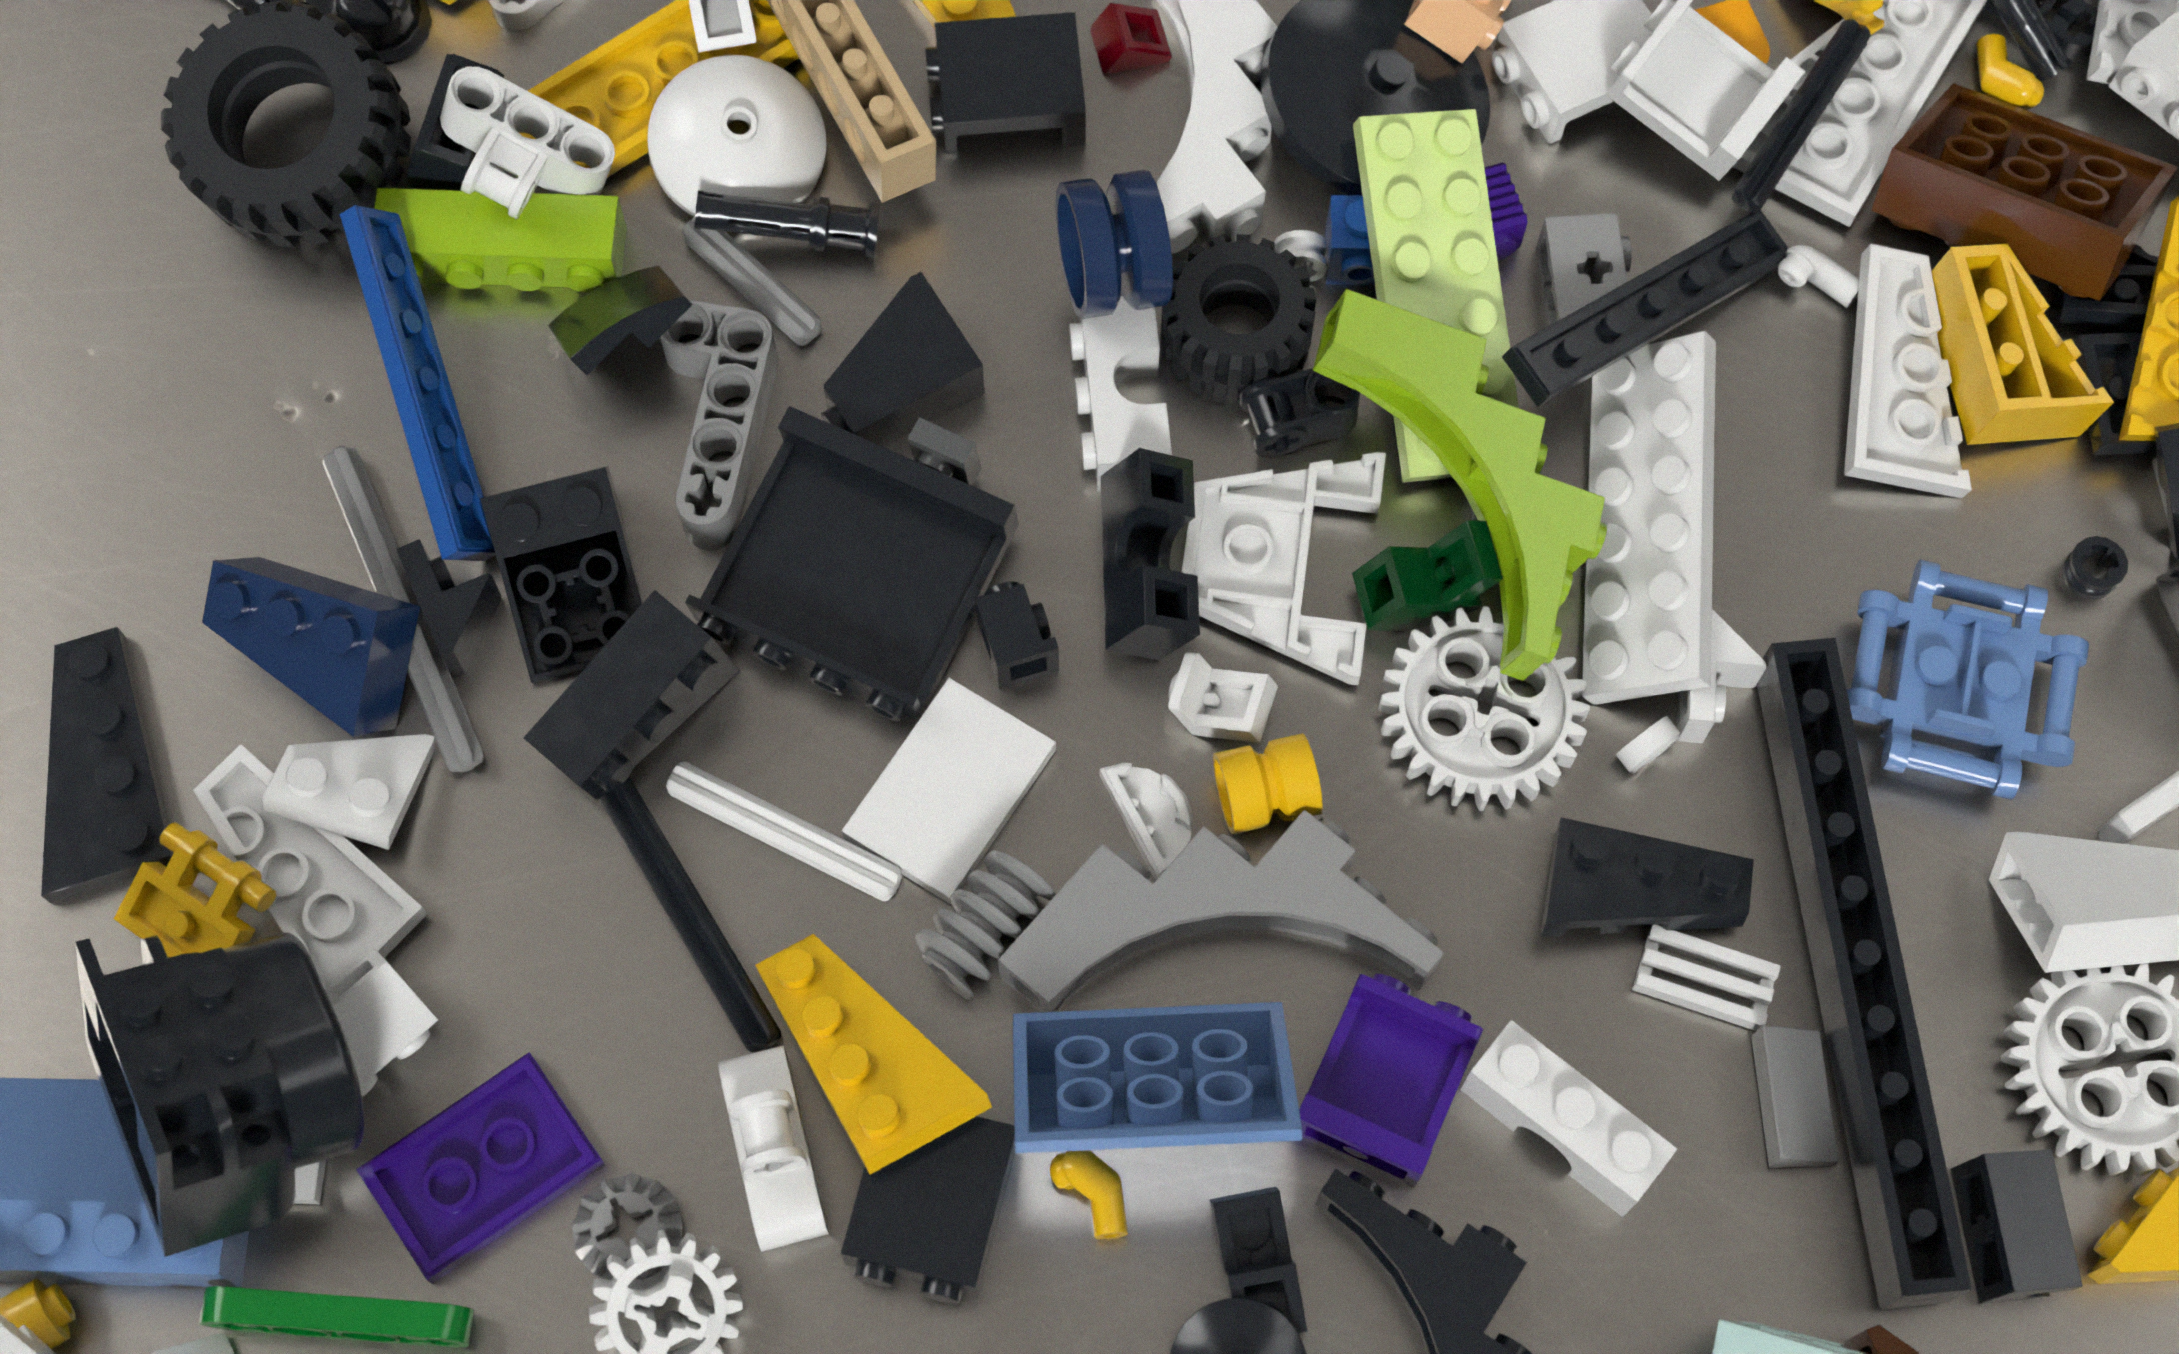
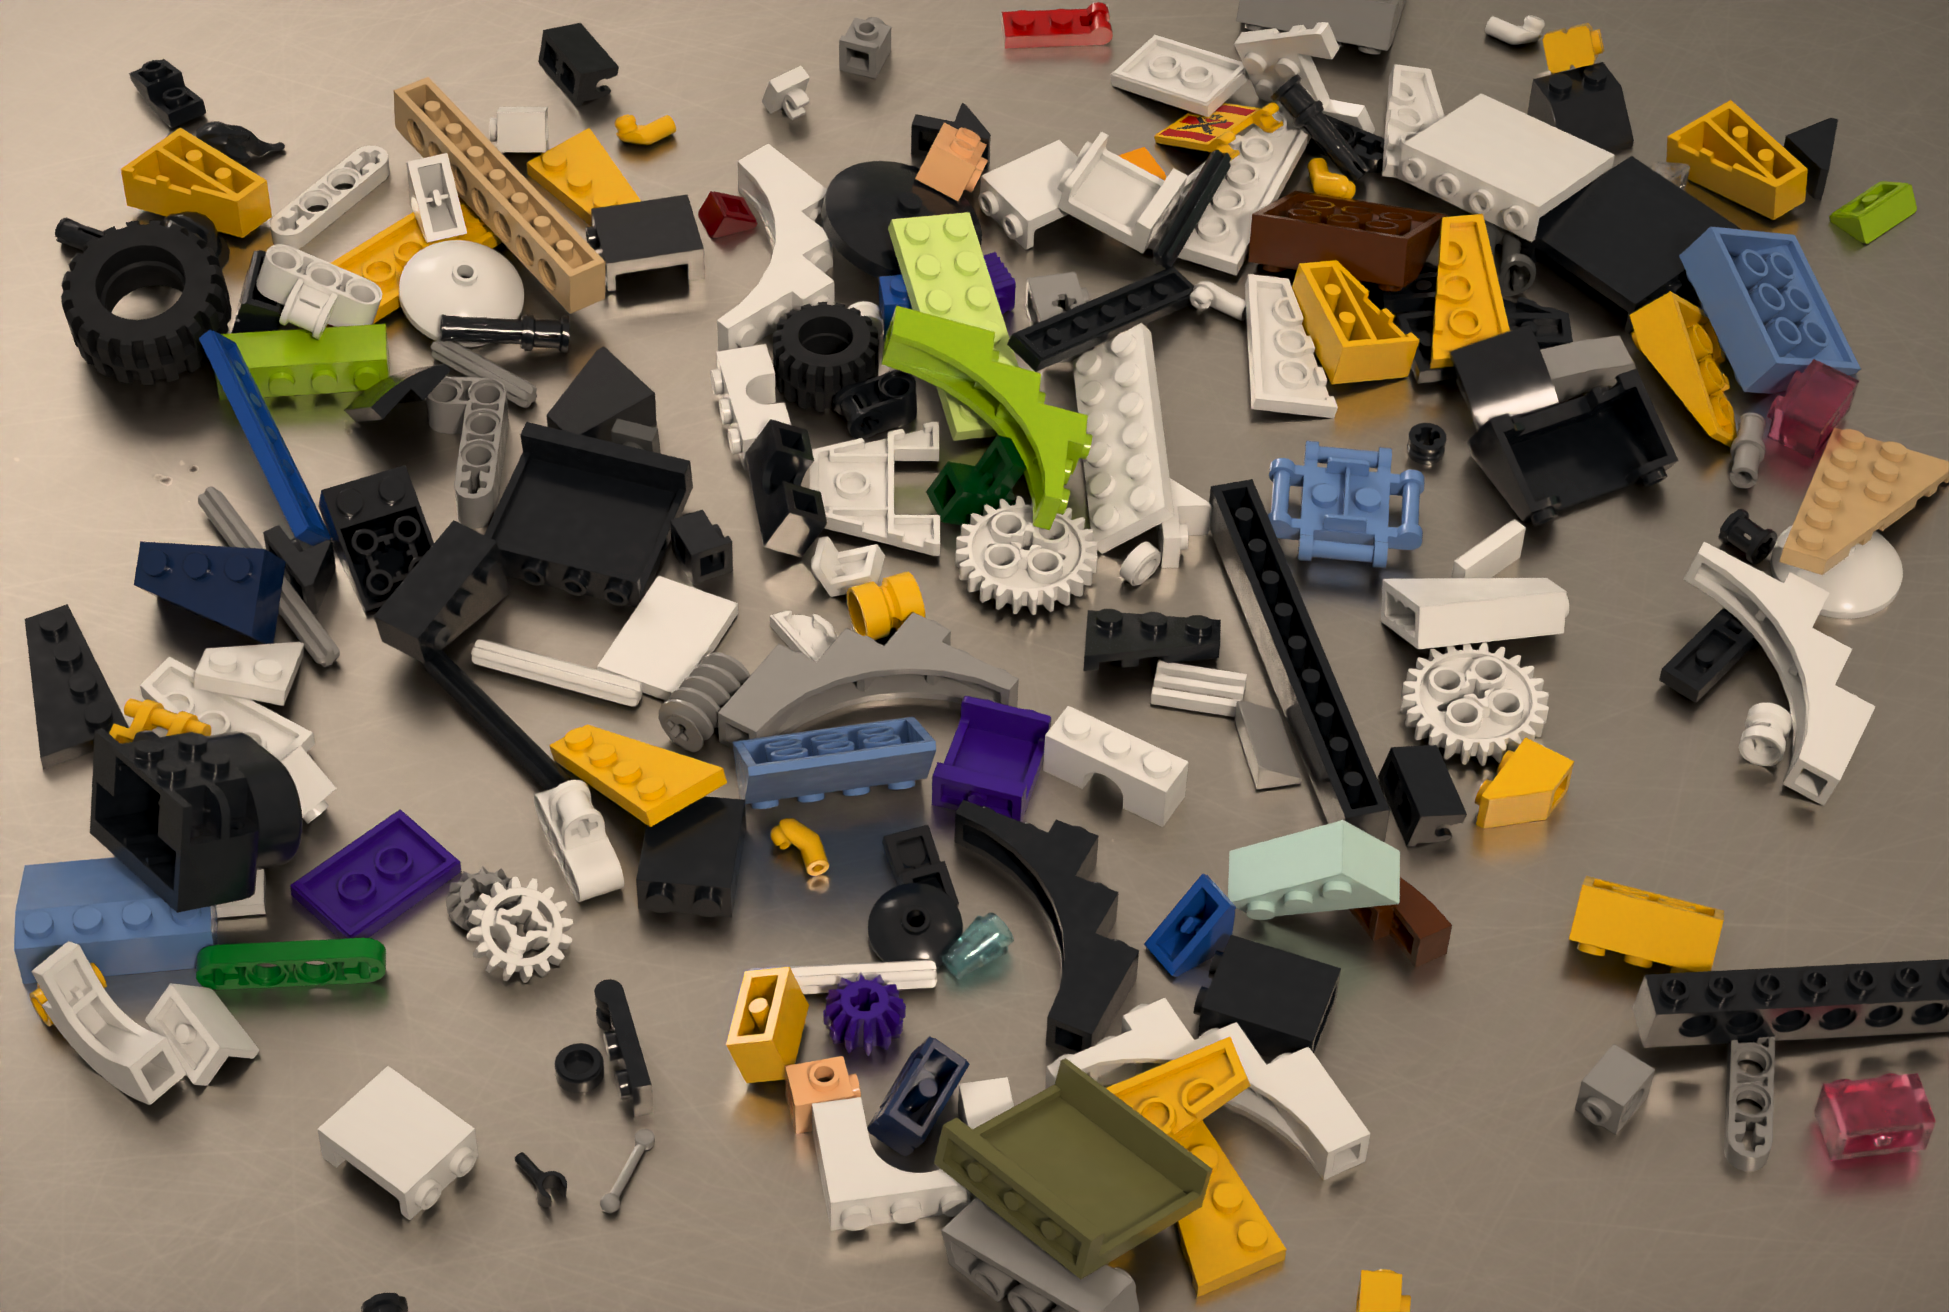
camera: 10 degrees left, 20 degrees down
dark blue wheel [1055,169,1173,319] -> none

